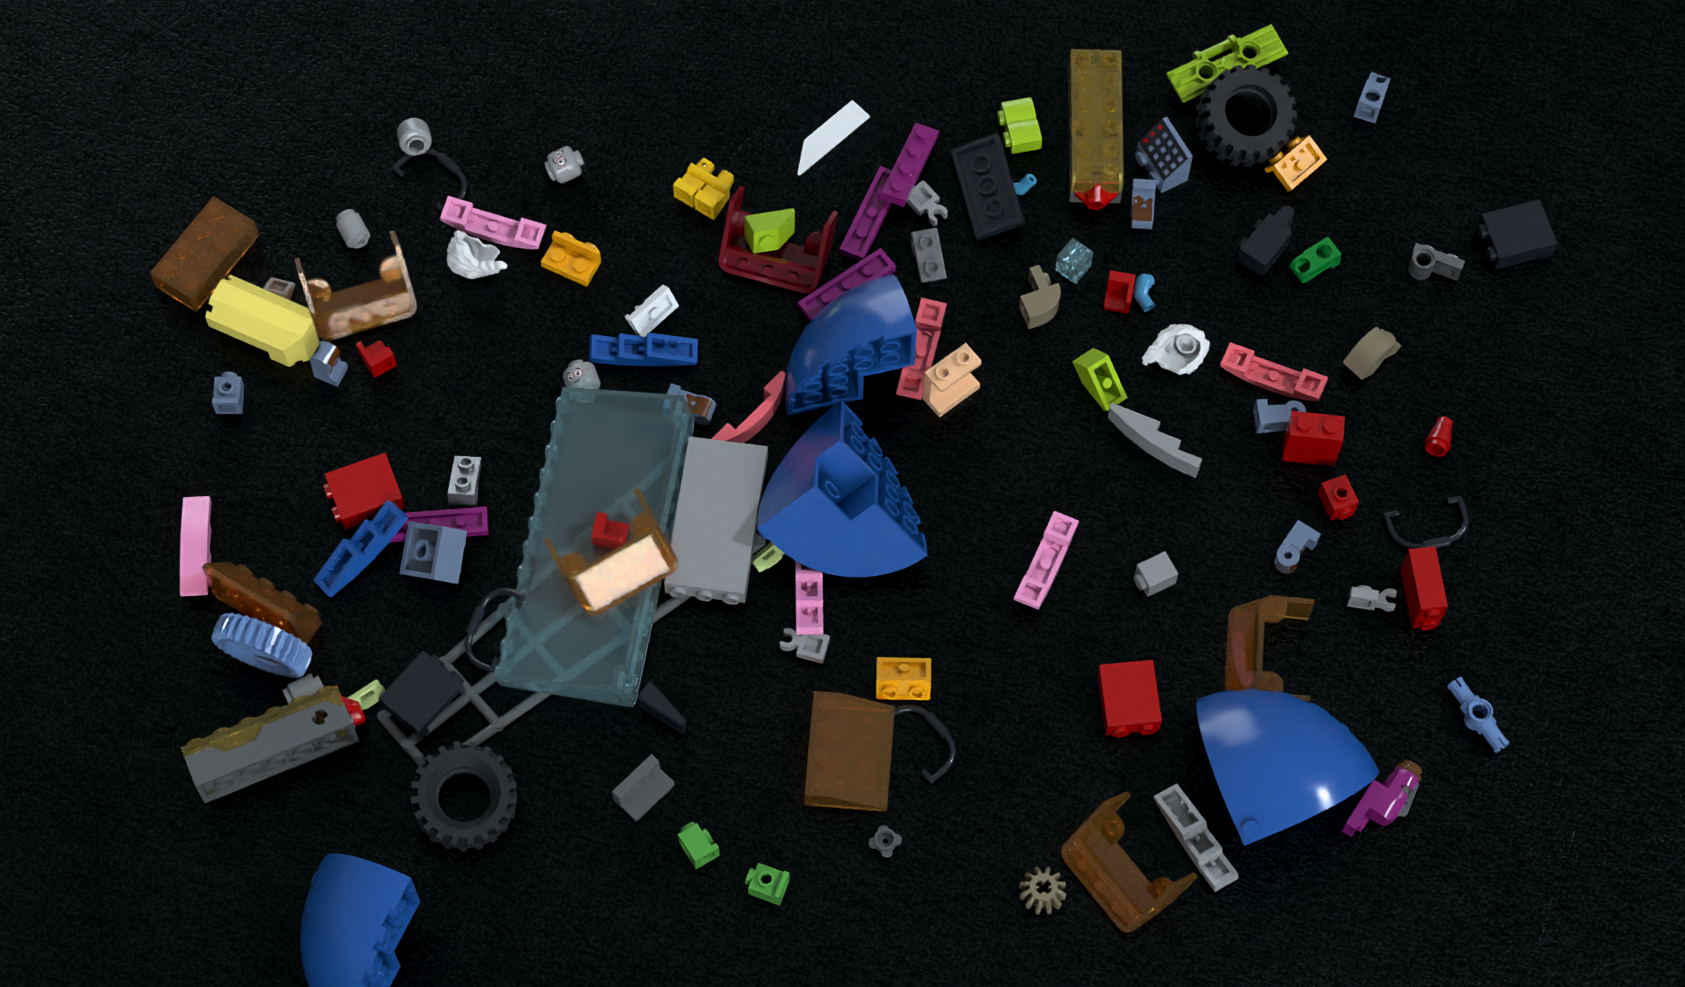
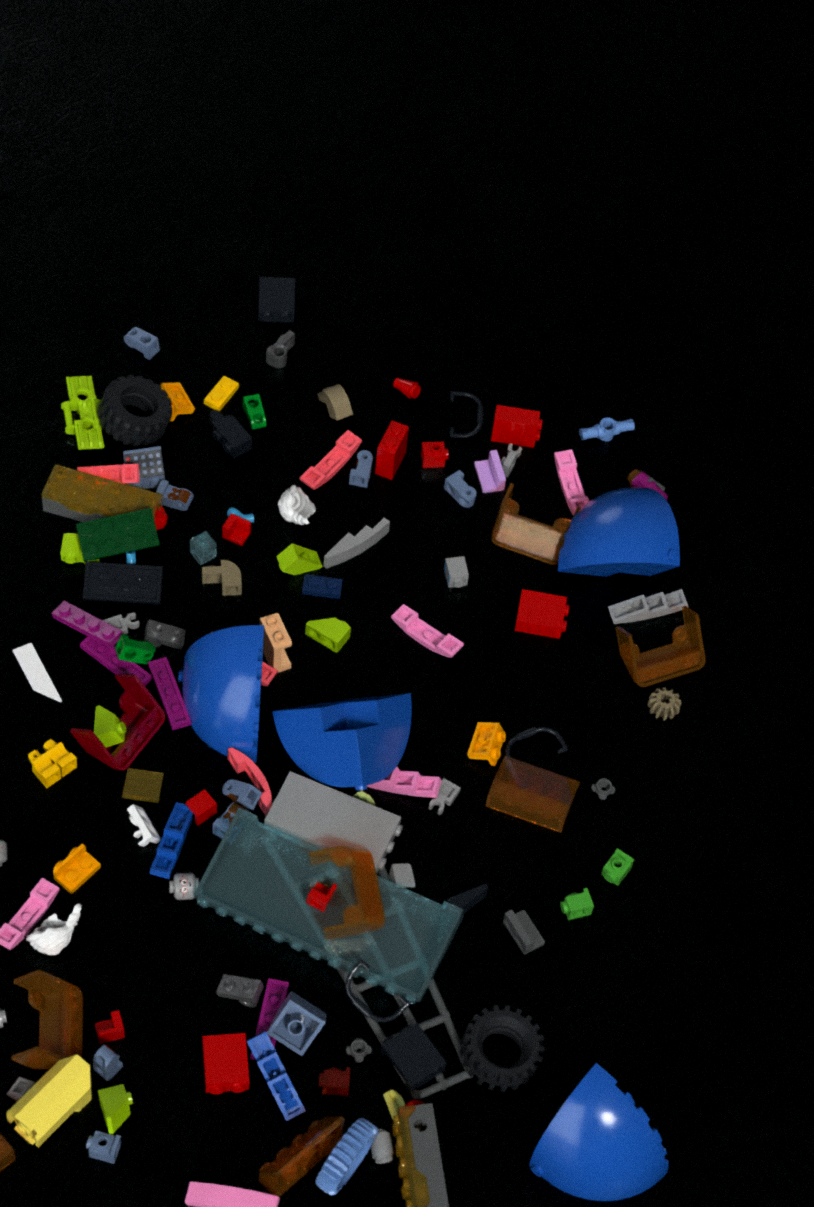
camera: 80 degrees left, 10 degrees down
none -> dark green plate [76,508,160,562]
none -> coral slope [77,464,140,485]
none -> lime slope [98,1084,133,1135]
none -> green leg [115,634,156,664]
none -> clear yellow piece [122,768,164,803]
none -> red panel [186,789,217,825]
none -> yellow plate [204,376,239,411]
none -> sand blue leg [222,779,262,810]
none -> dark blue plate [302,574,343,599]
none -> lime slope [305,617,351,653]
none -> clear red brick [319,1067,350,1096]
none -> dark grey plate [346,1038,372,1063]
none -> light grey slope [389,863,415,888]
none -> lavender panel [474,450,506,493]
none -> bright pink slope [554,449,589,516]

